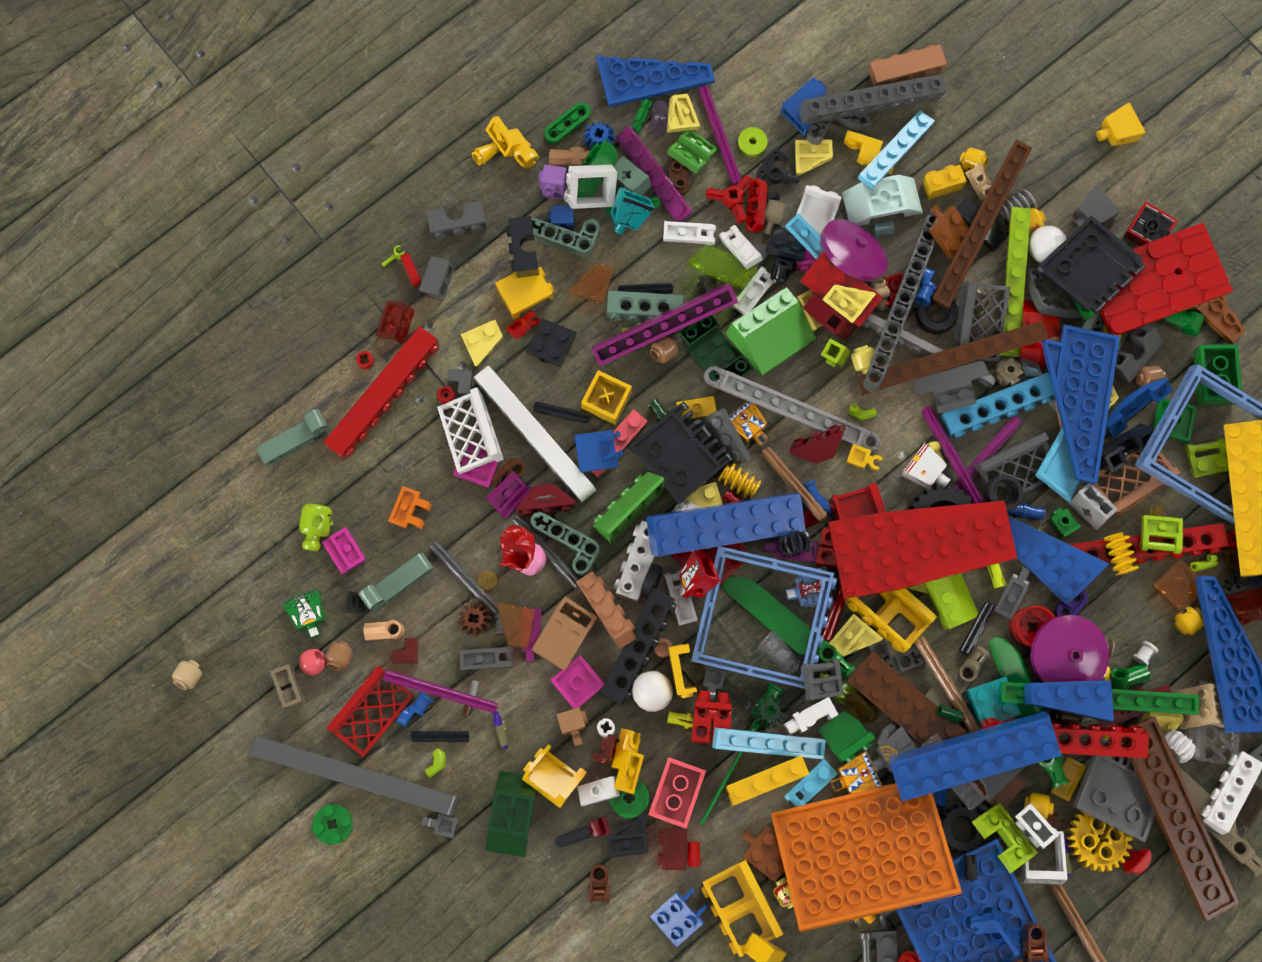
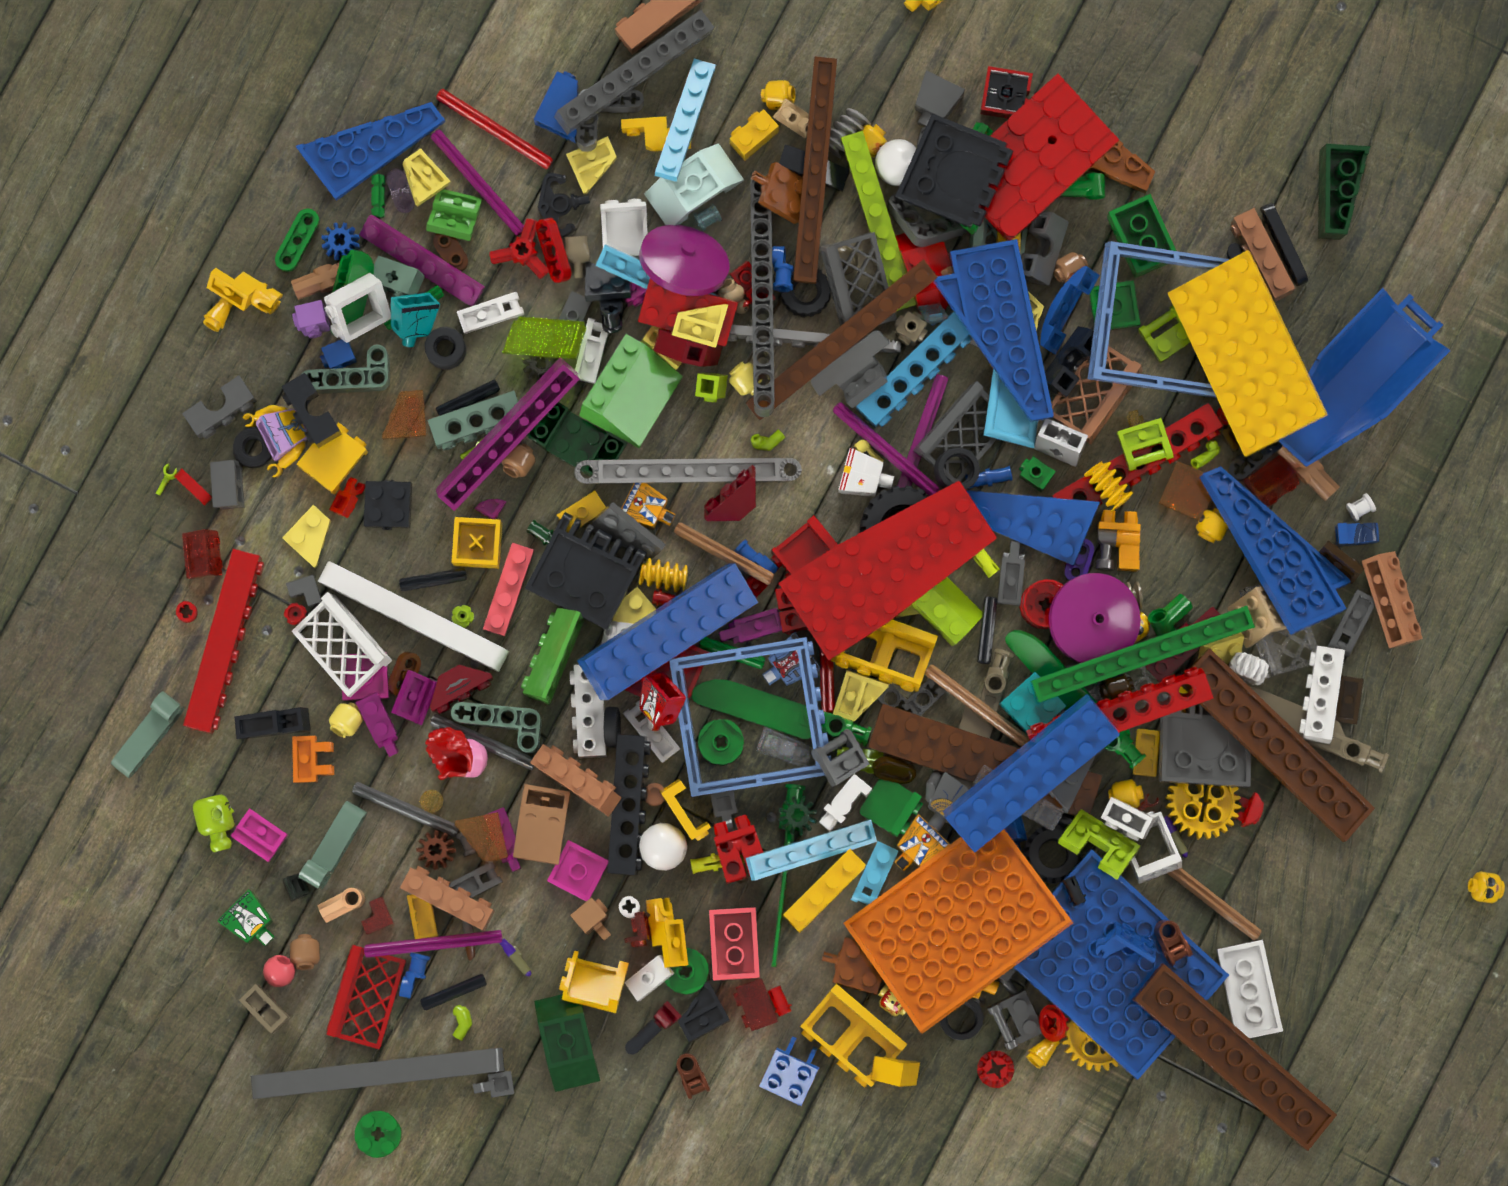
camera: 20 degrees left, 5 degrees up
tan head [172,660,202,690] -> none
blue plate [574,430,624,473] -> none
white plate [719,225,763,269] -> none
lime piece [738,127,768,158] -> none
black gear [778,531,812,557] -> none
yellow plate [846,444,883,471] -> none
dark green pin [936,704,963,724] -> none
blue wedge [1024,680,1114,721] -> none
white bush [1132,641,1159,667] -> none
none -> black tyre [233,427,272,468]
none -> black slope [234,707,311,739]
none -> torso [243,405,307,477]
none -> light yellow head [329,702,363,738]
none -> magenta hinge [356,692,399,757]
none -> nougat brick [400,866,495,931]
none -> yellow plate [407,894,439,939]
none -> black tyre [425,327,466,370]
none -> red axle [436,89,553,169]
none -> lime plate [451,605,474,627]
none -> magenta tile [474,499,506,519]
none -> green plate [698,719,744,766]
none -> green axle [699,637,765,669]
none -> black tyre [939,999,984,1041]
none -> light orange hips [1096,510,1141,572]

